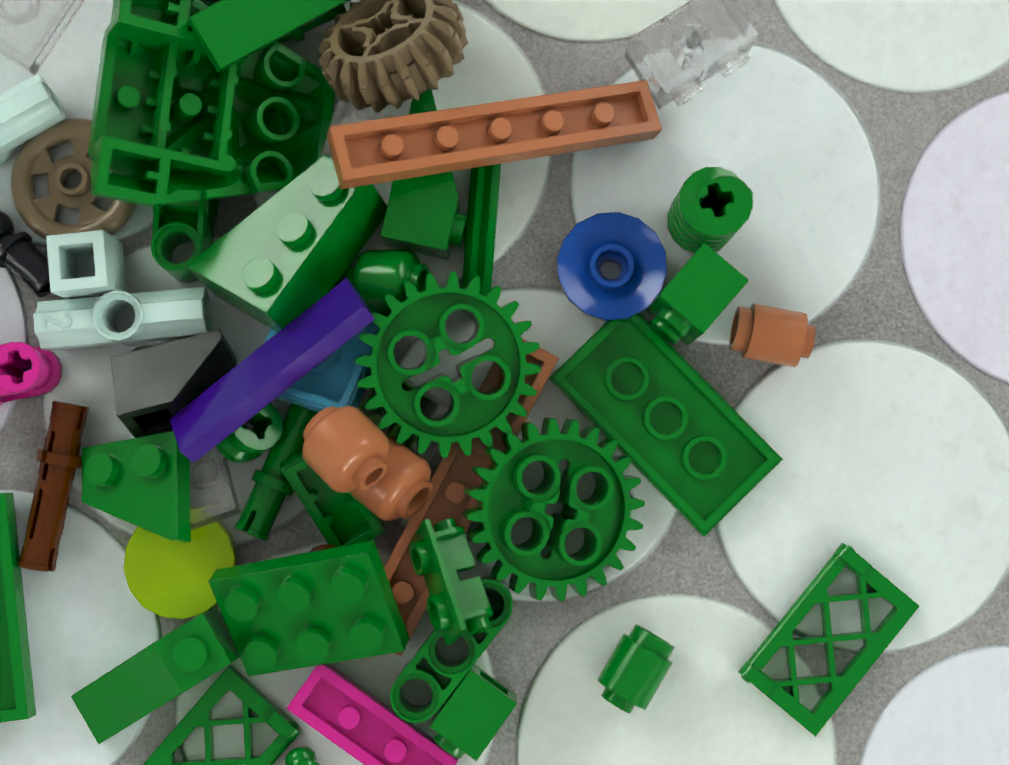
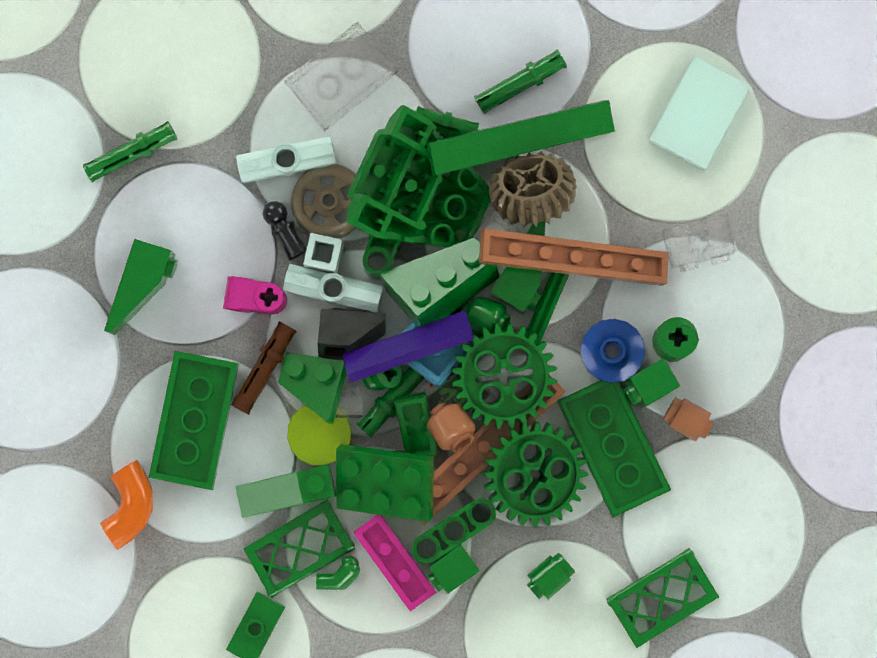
camera: 25 degrees right, 0 degrees up
nougat head [302,406,390,493] -> none
green hinge [409,518,493,646] -> none

